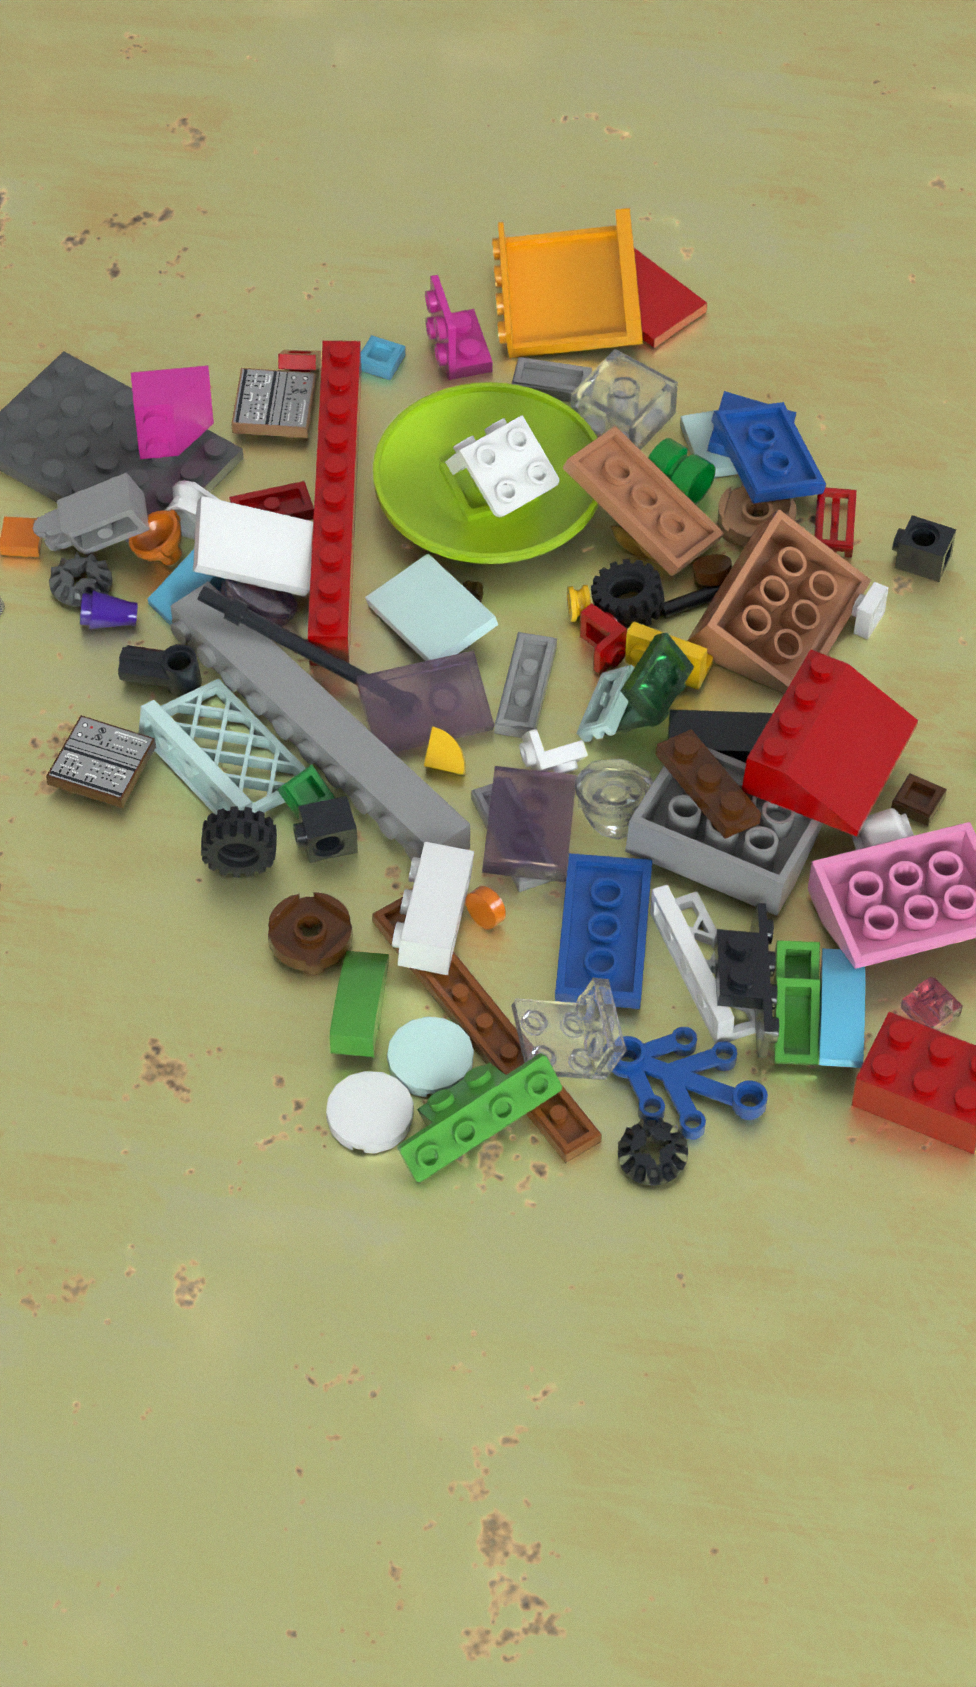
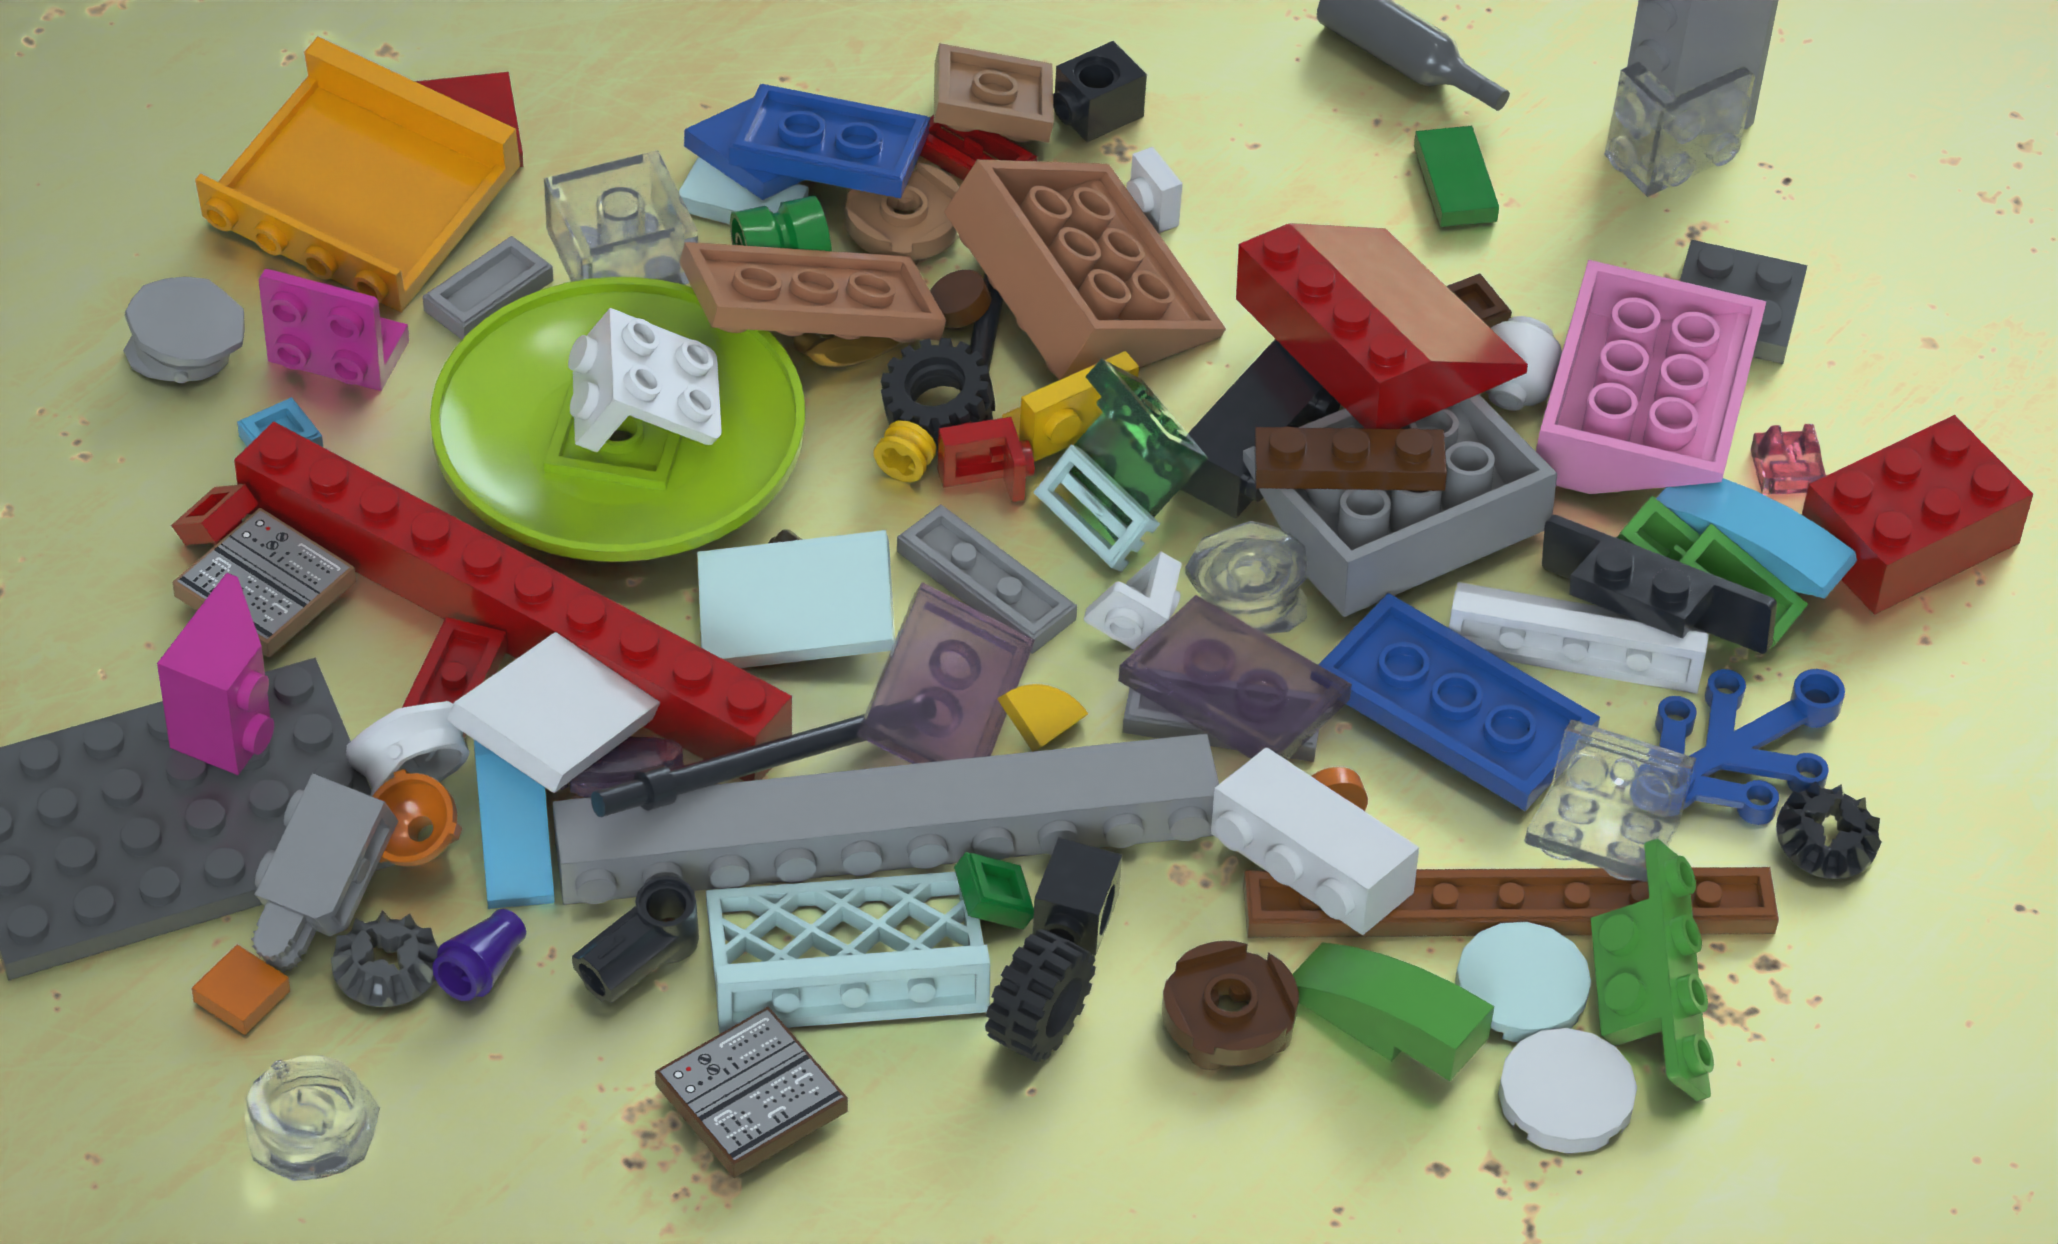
camera: 60 degrees left, 5 degrees down
none -> light grey hat [123,277,245,383]
none -> medium nougat plate [934,43,1054,143]

